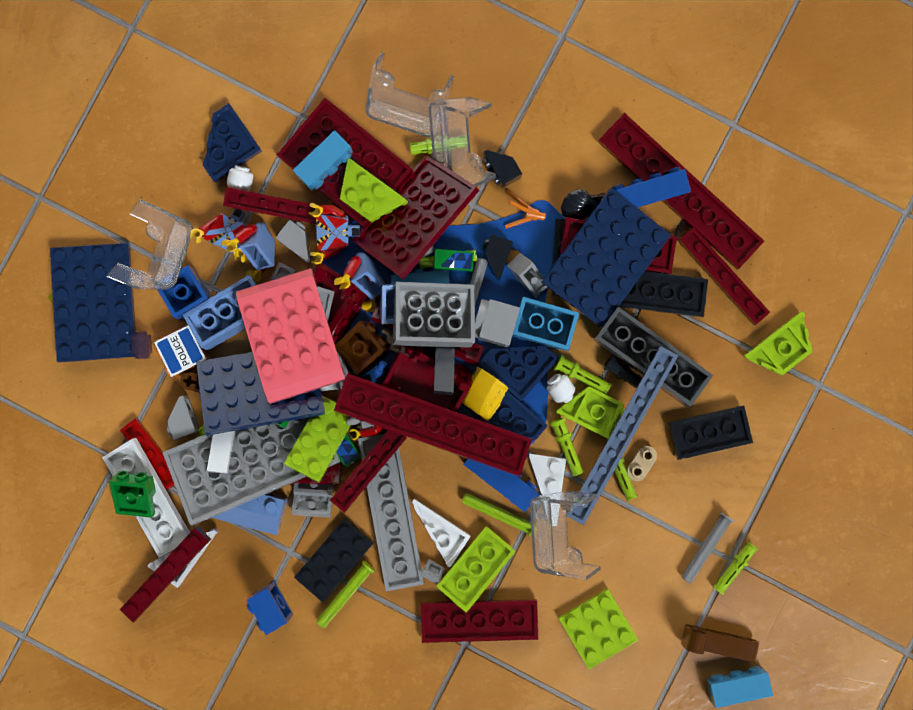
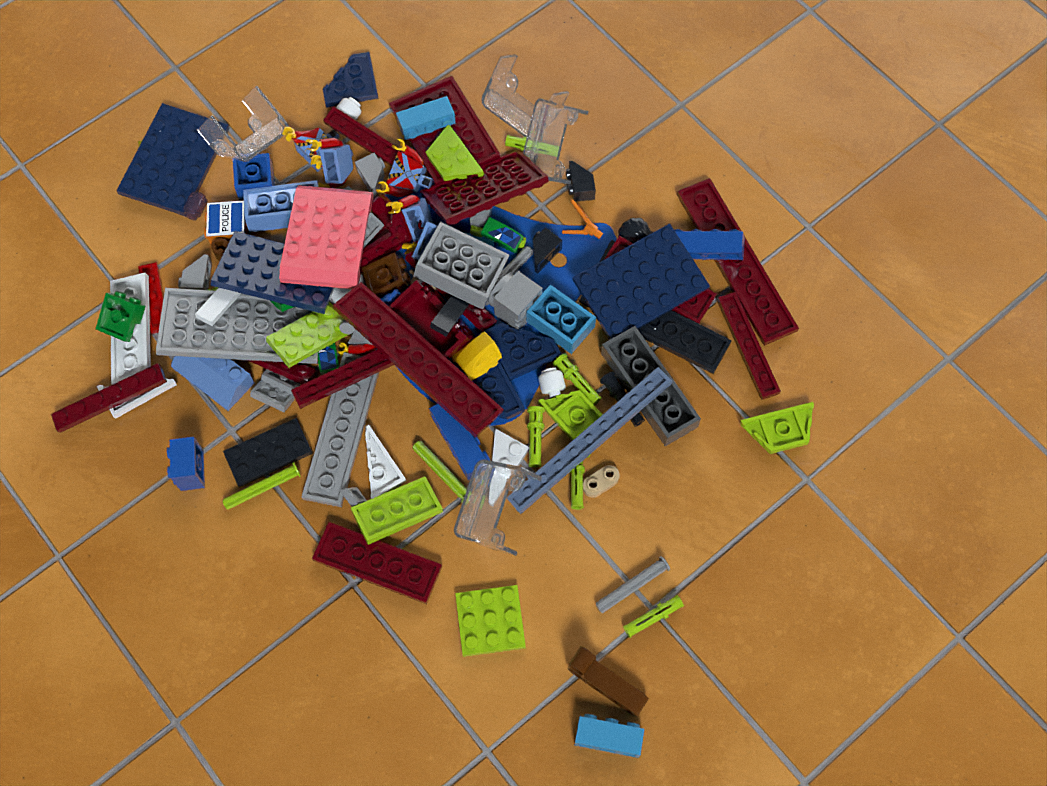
camera: 25 degrees right, 20 degrees down
light grey slope [507,253,547,298] -> none
black plate [668,405,753,460] -> none

